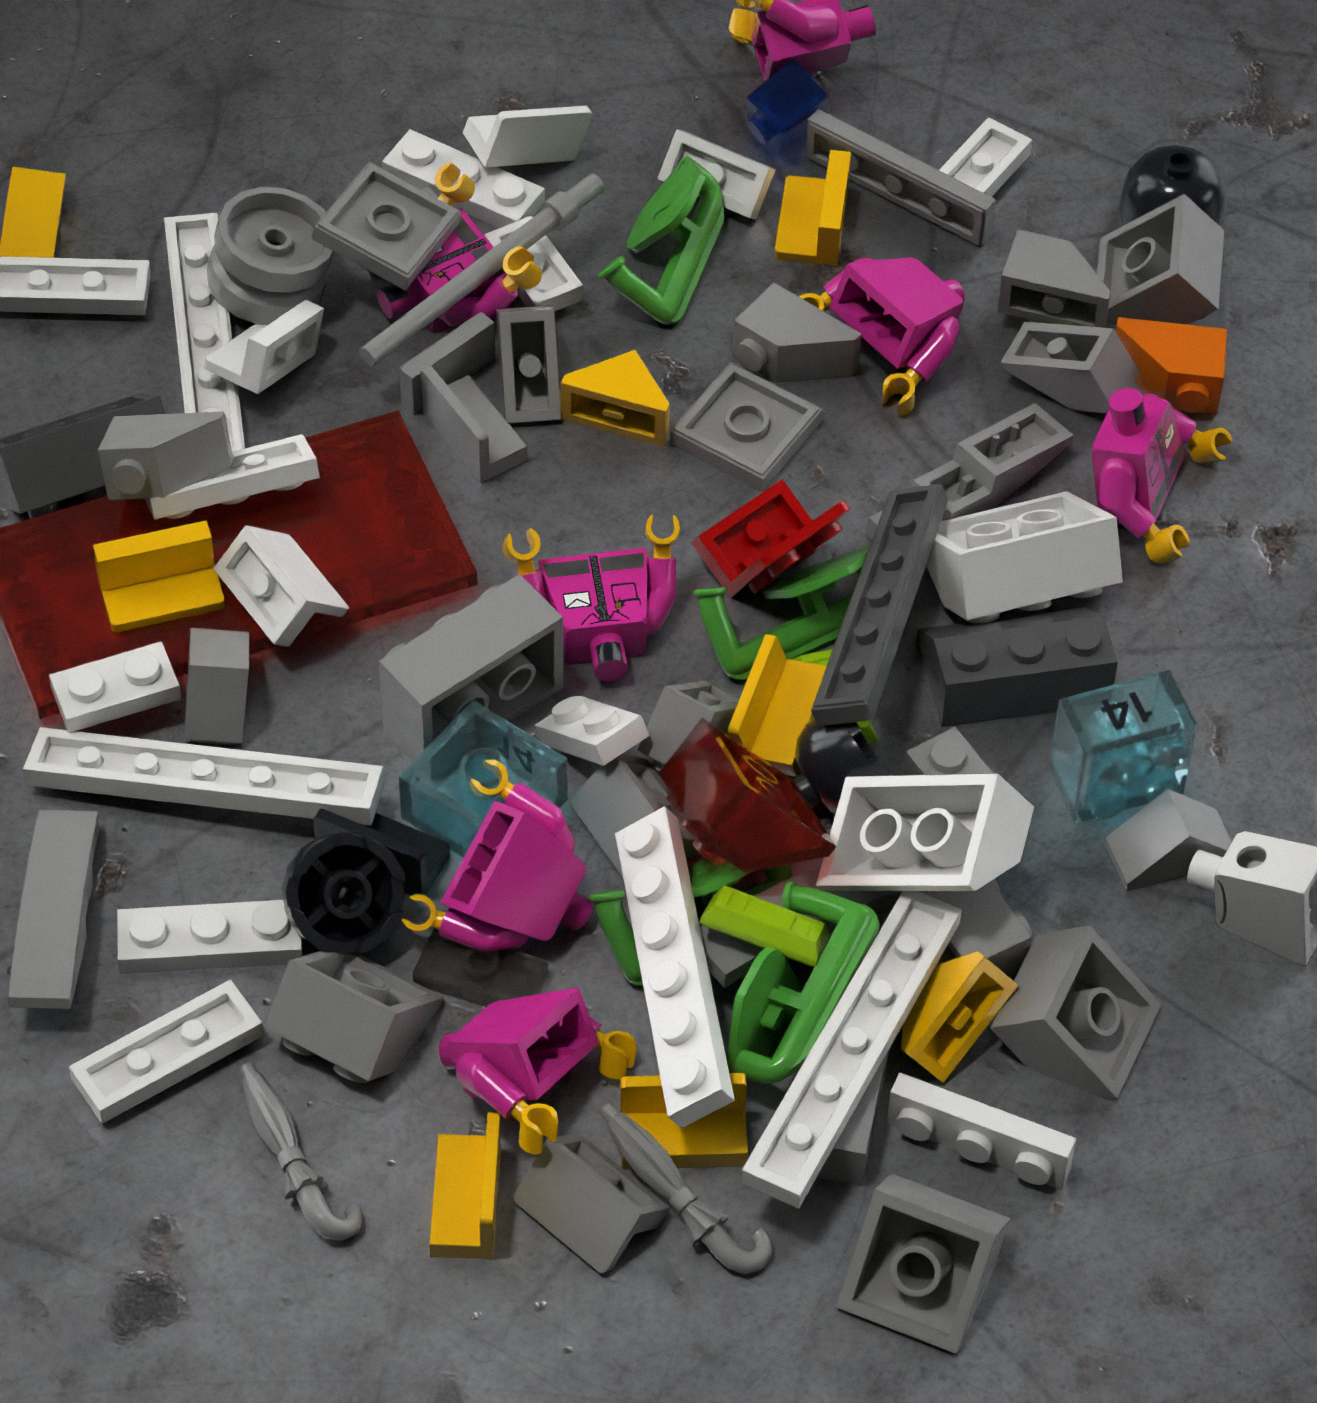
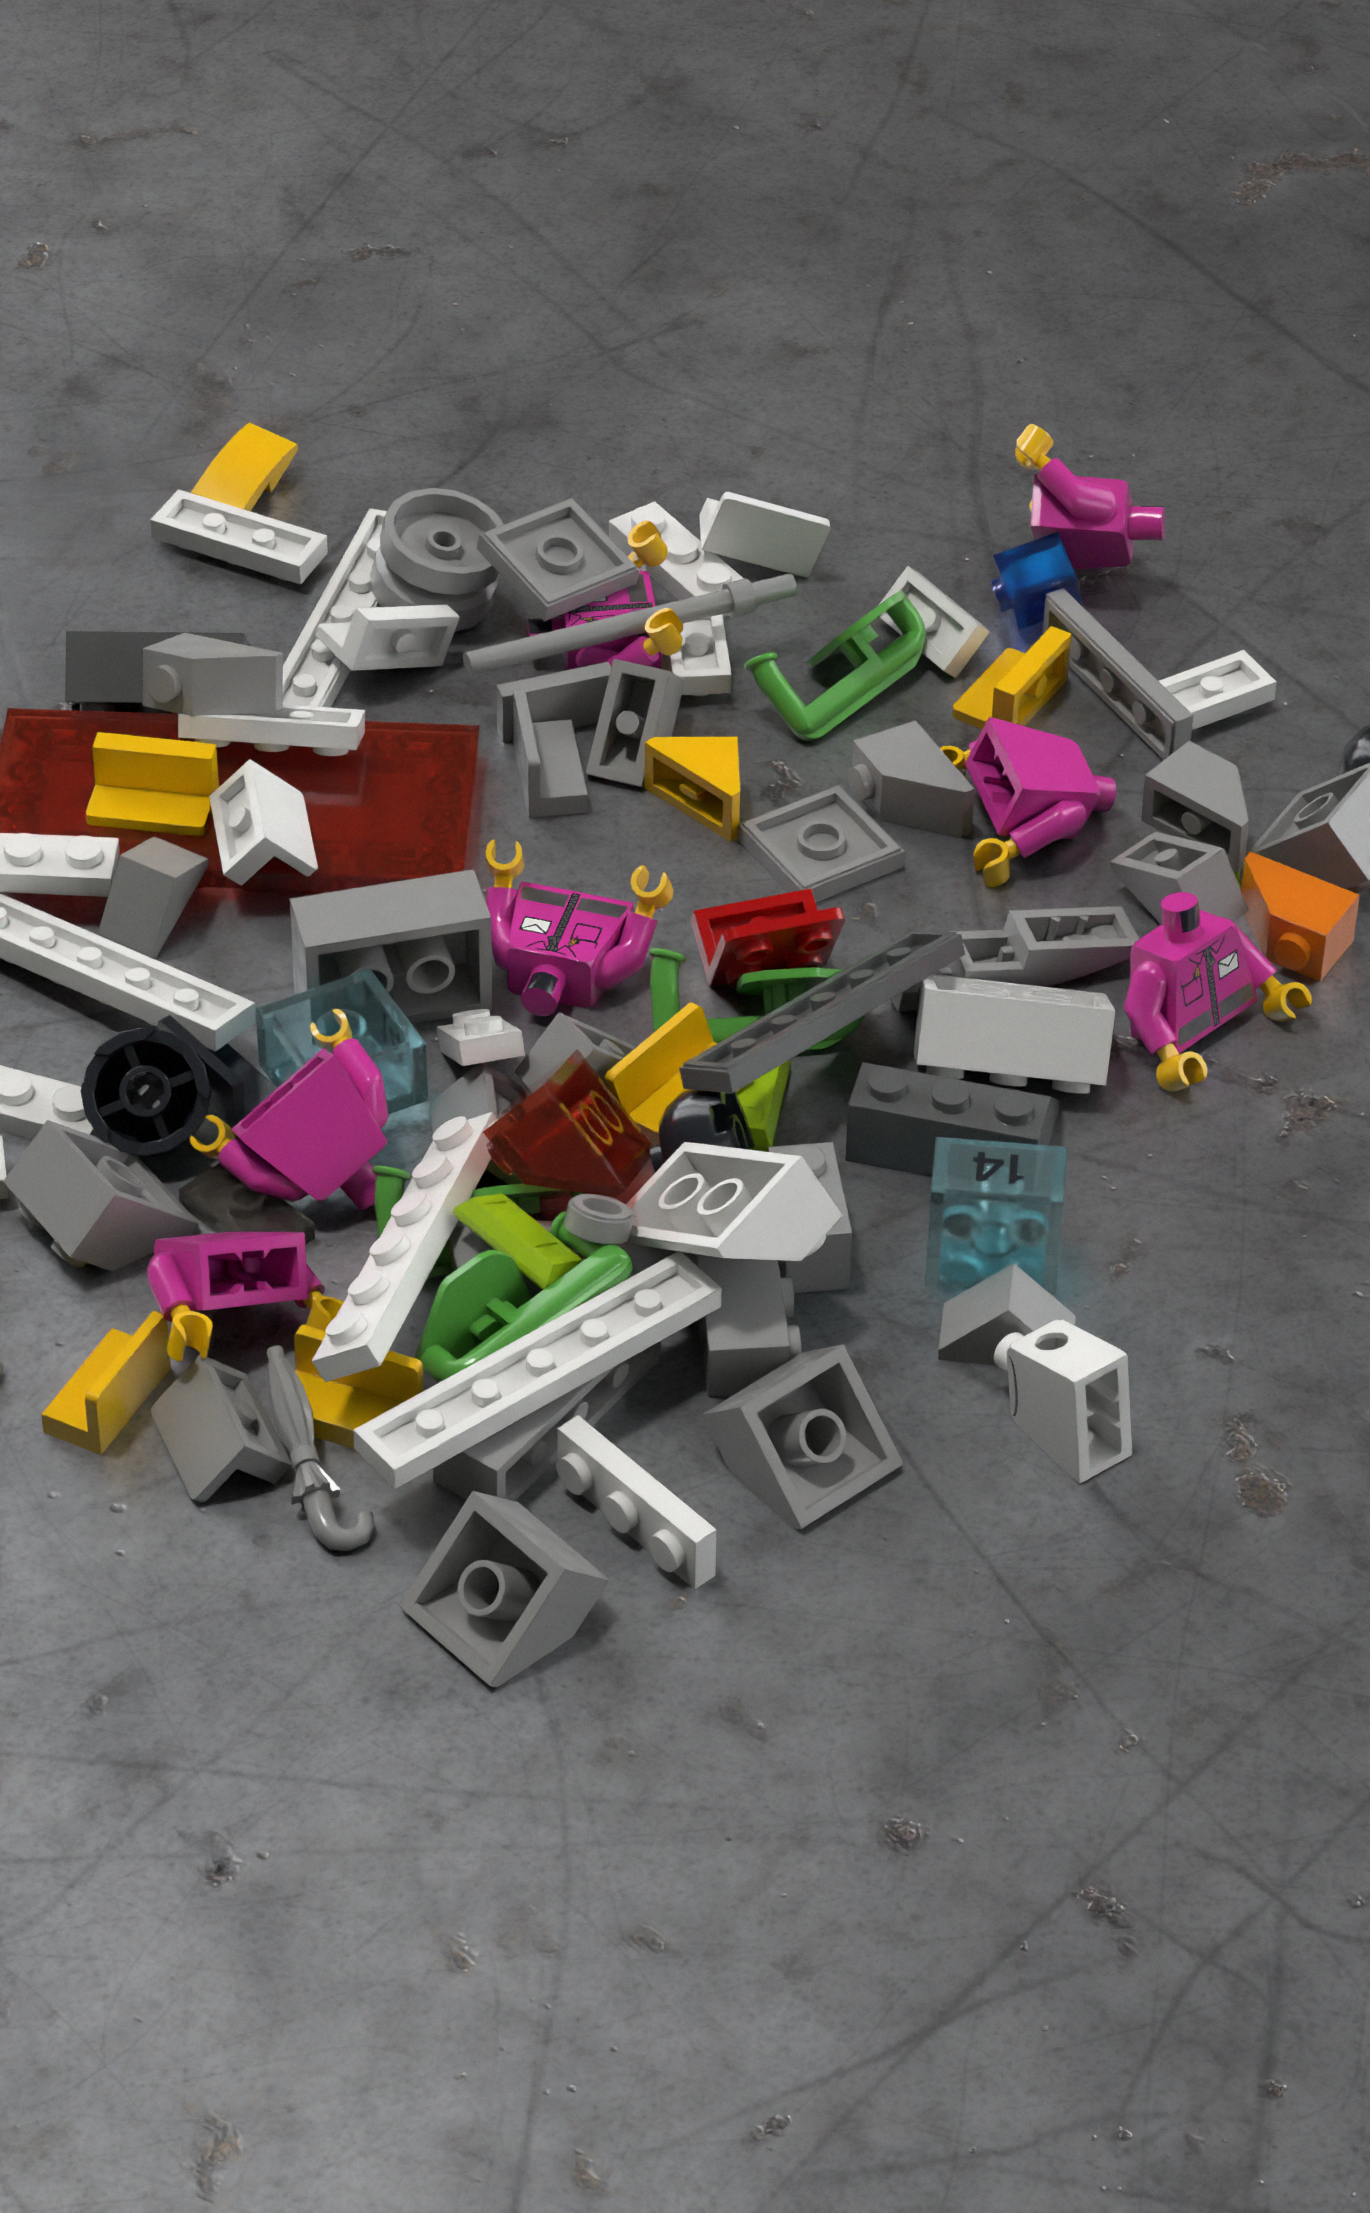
camera: 25 degrees right, 10 degrees down
yellow slope [901,951,1019,1083] -> none
none -> light grey tile [564,1194,634,1245]

